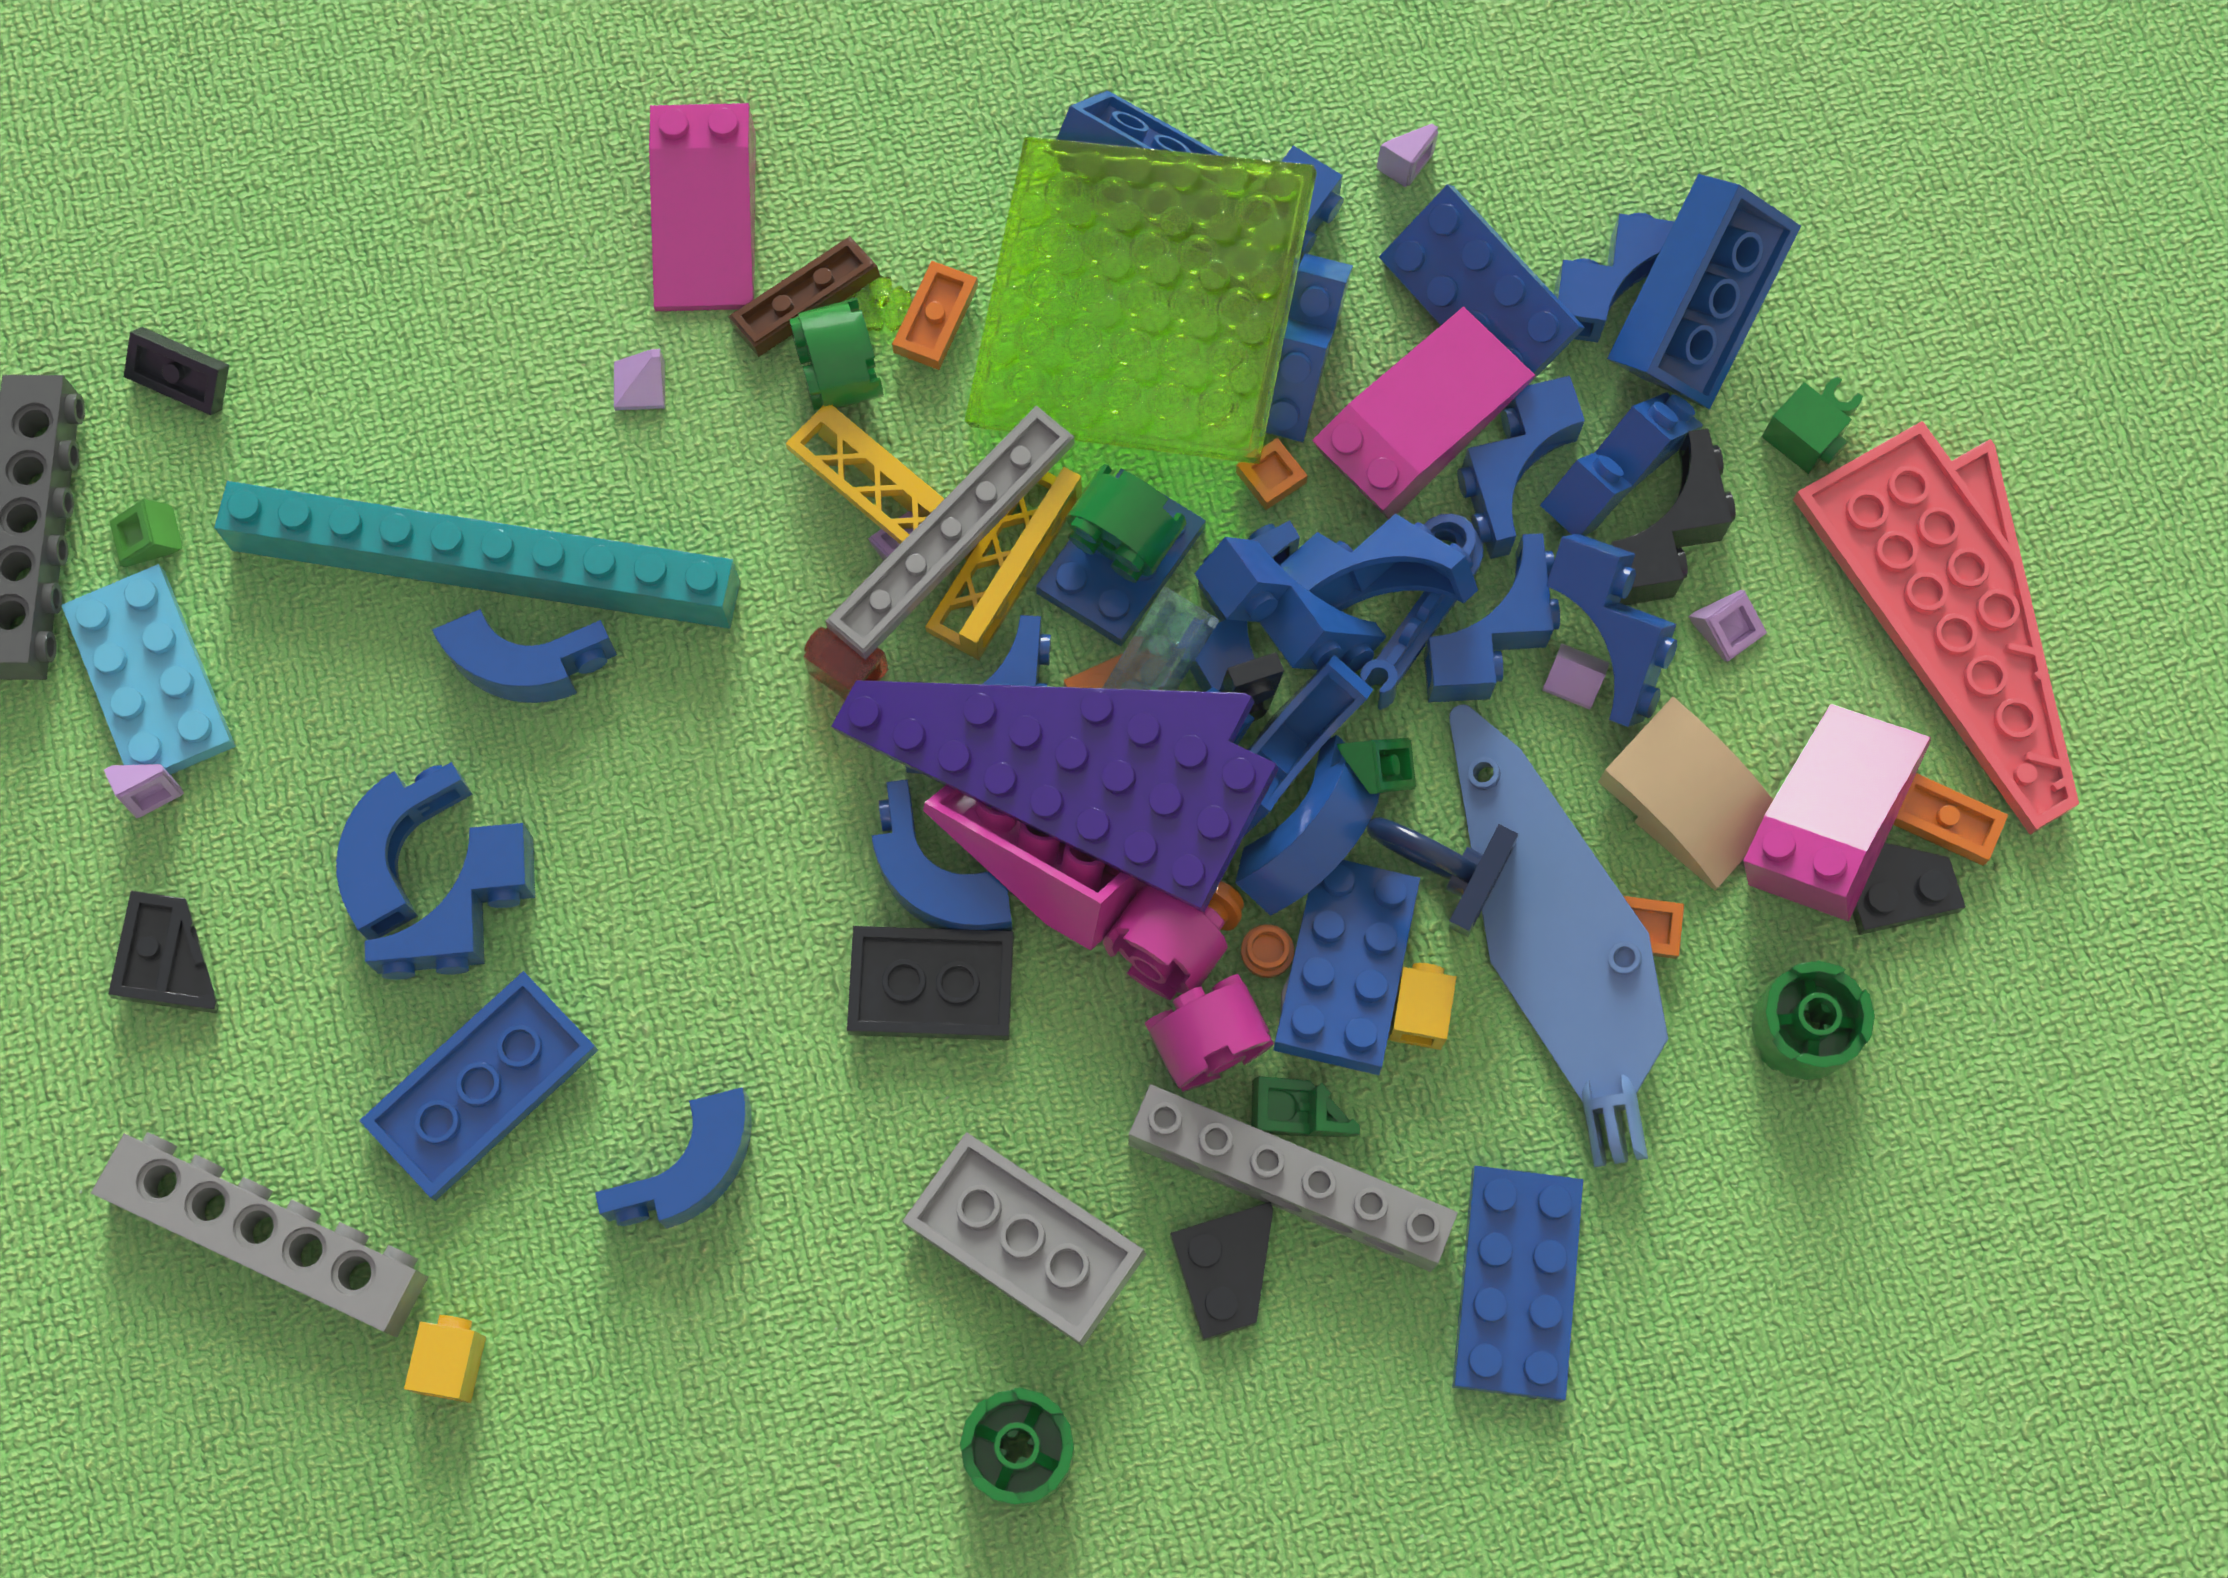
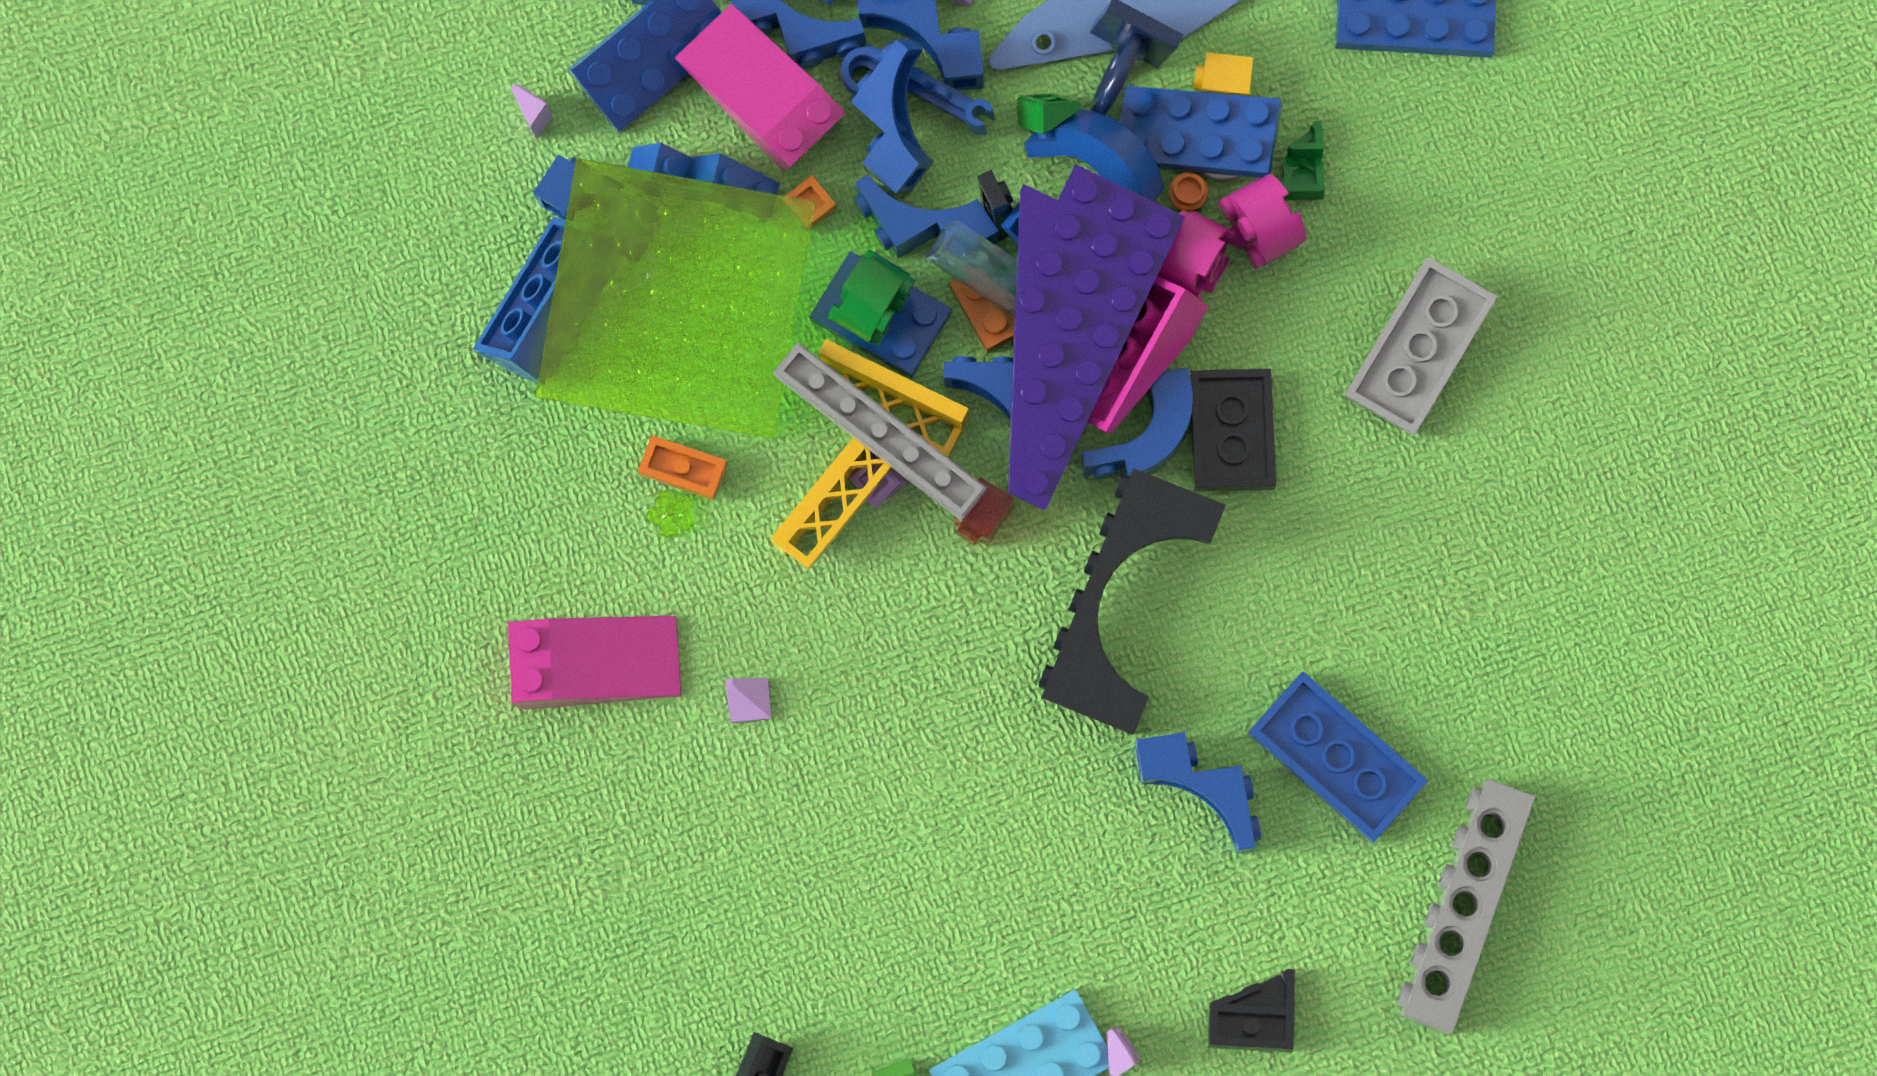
camera: 85 degrees left, 5 degrees up
teal brick [214,481,740,629] -> none
blue arch [336,762,473,940] -> none
yellow brick [404,1315,486,1403] -> none
blue arch [432,609,617,703] -> none
blue arch [595,1087,752,1229] -> none
reddish brown tile [728,236,880,357] -> none
green brick [789,298,884,411] -> none
green brick [960,1387,1075,1508] -> none
light grey brick [1128,1084,1458,1272] -> none
black wing [1170,1202,1273,1341] -> none
blue arch [1194,537,1386,673] -> none
blue arch [1244,655,1373,836] -> none
none -> black arch [1038,468,1226,735]

